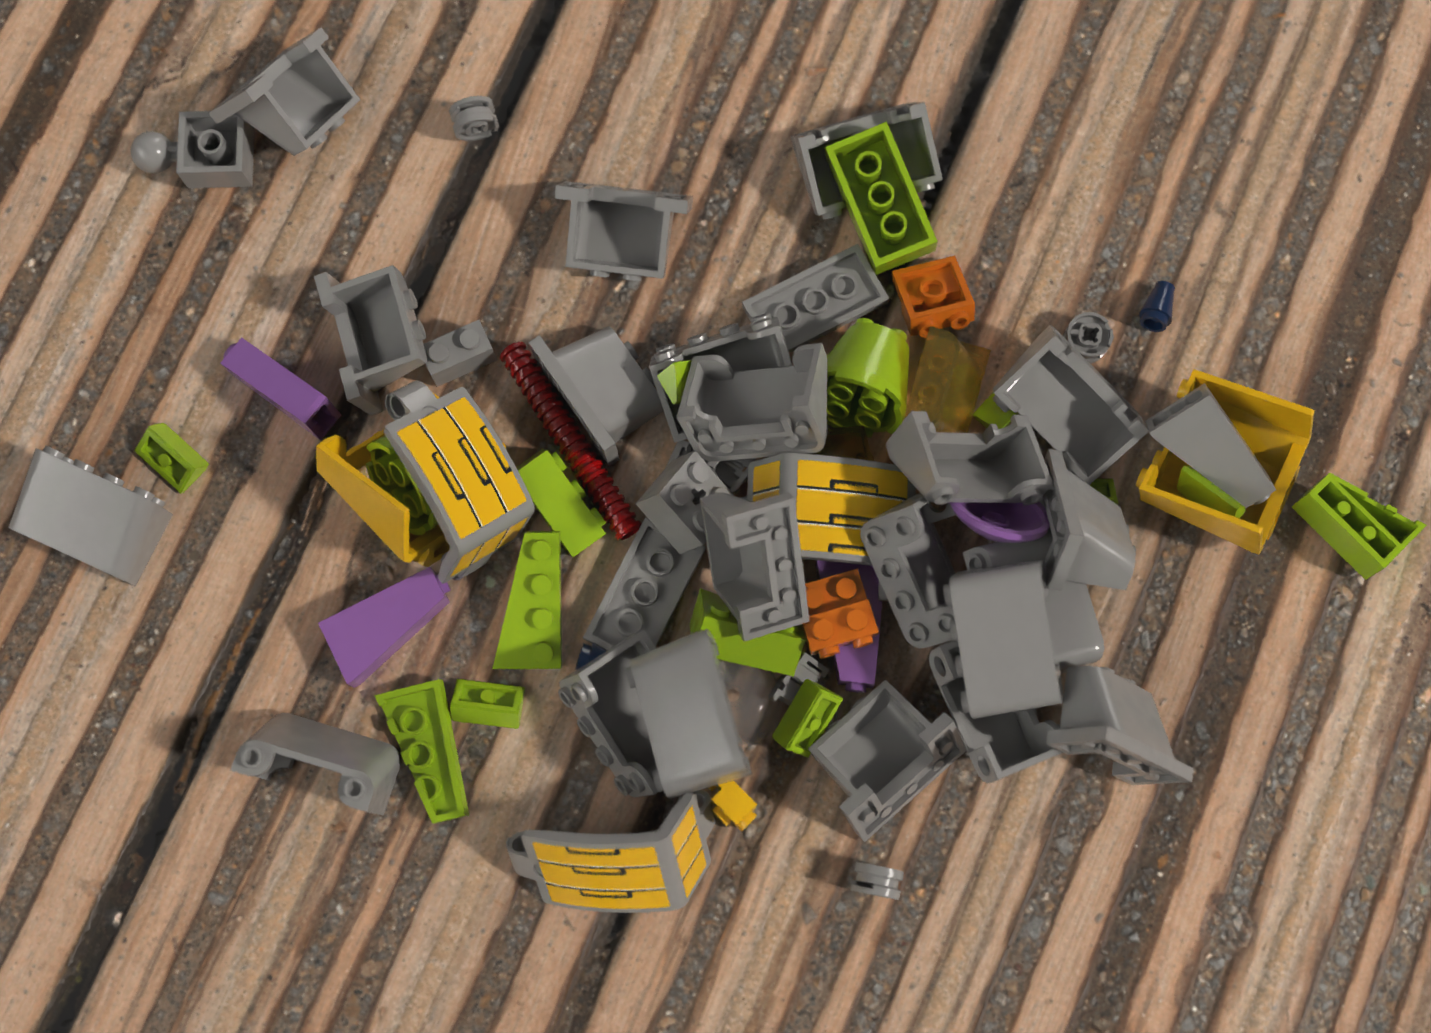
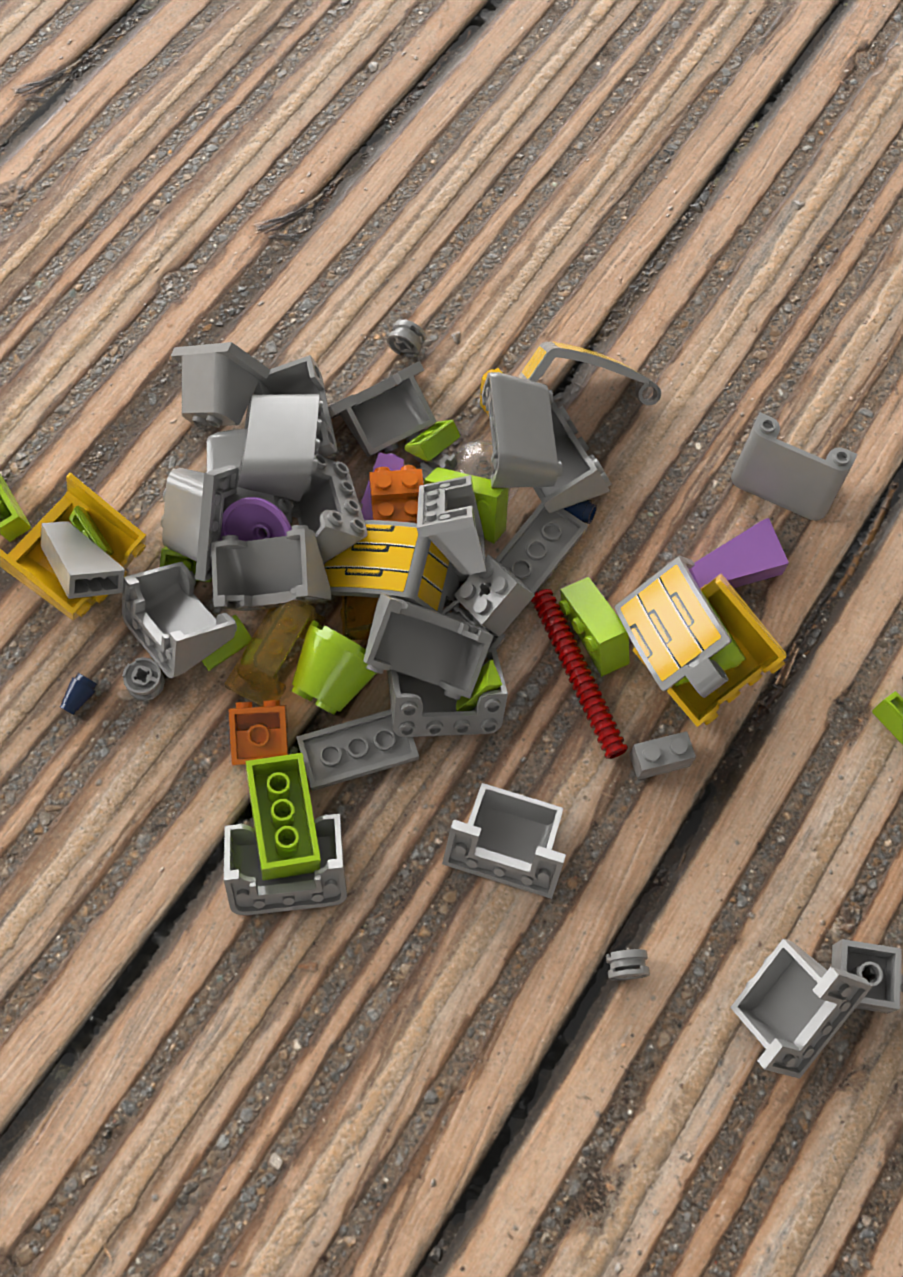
camera: 175 degrees left, 10 degrees down
medium lavender slope [221,337,341,441] -> none
light grey windscreen [314,265,427,415] -> none
lime wing [374,679,469,824] -> none
lime slope [450,679,525,729] -> none
lime wing [493,531,562,669] -> none
light grey windscreen [528,326,664,467] -> none

